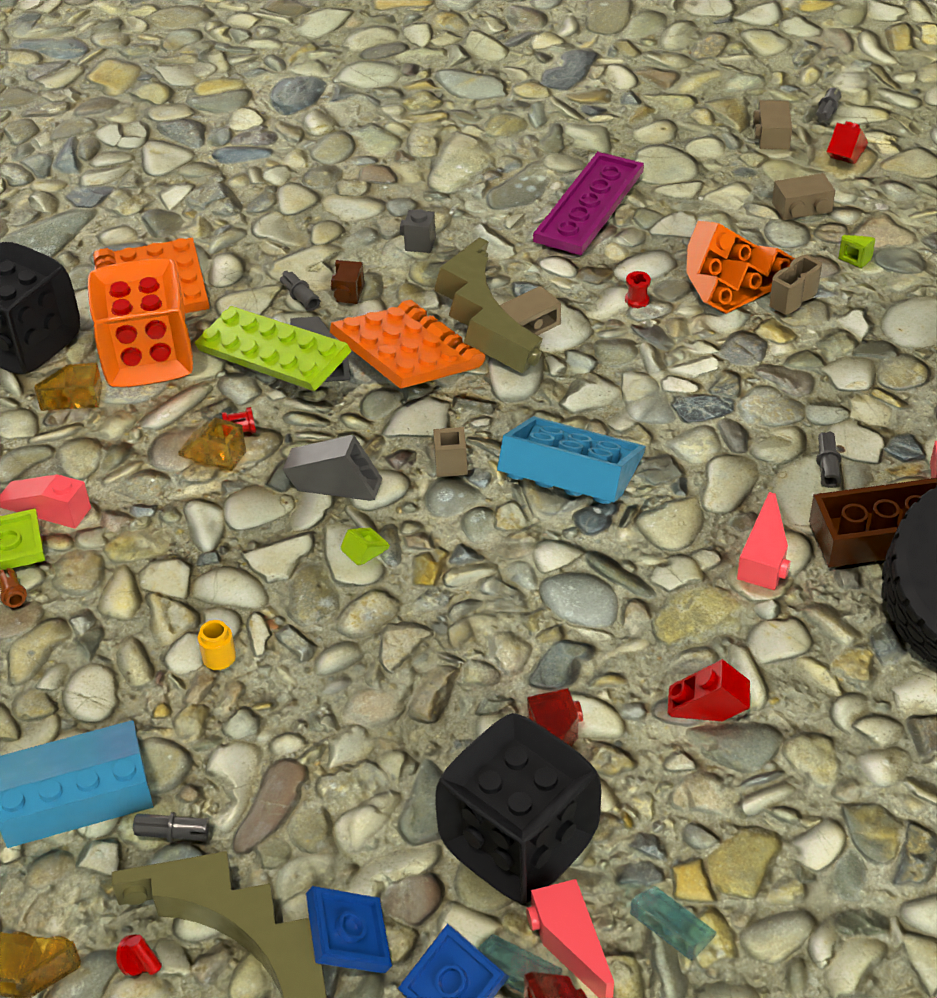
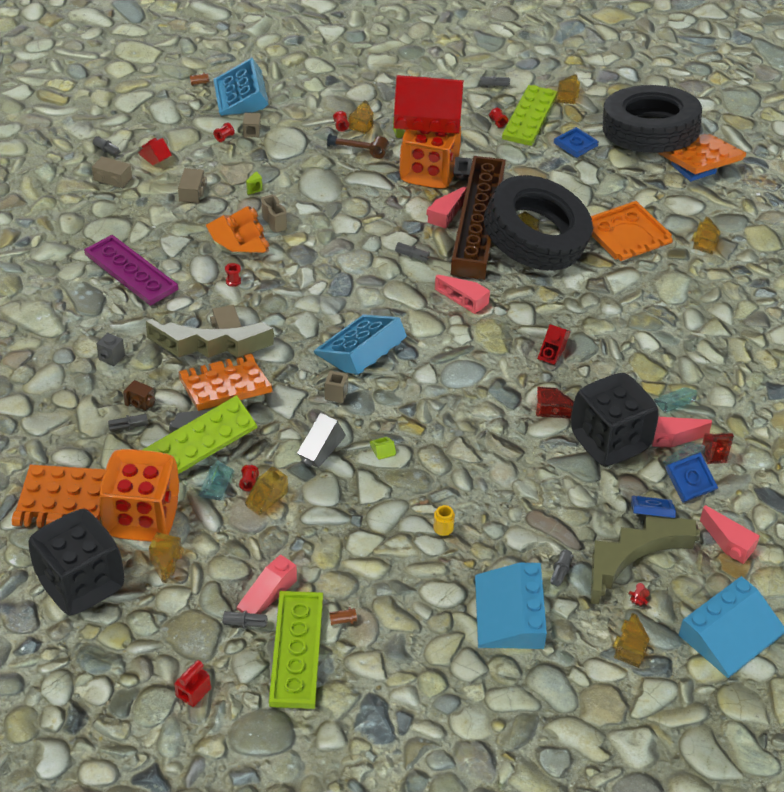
camera: 75 degrees left, 0 degrees up
none -> clear light blue slope [198,460,234,501]

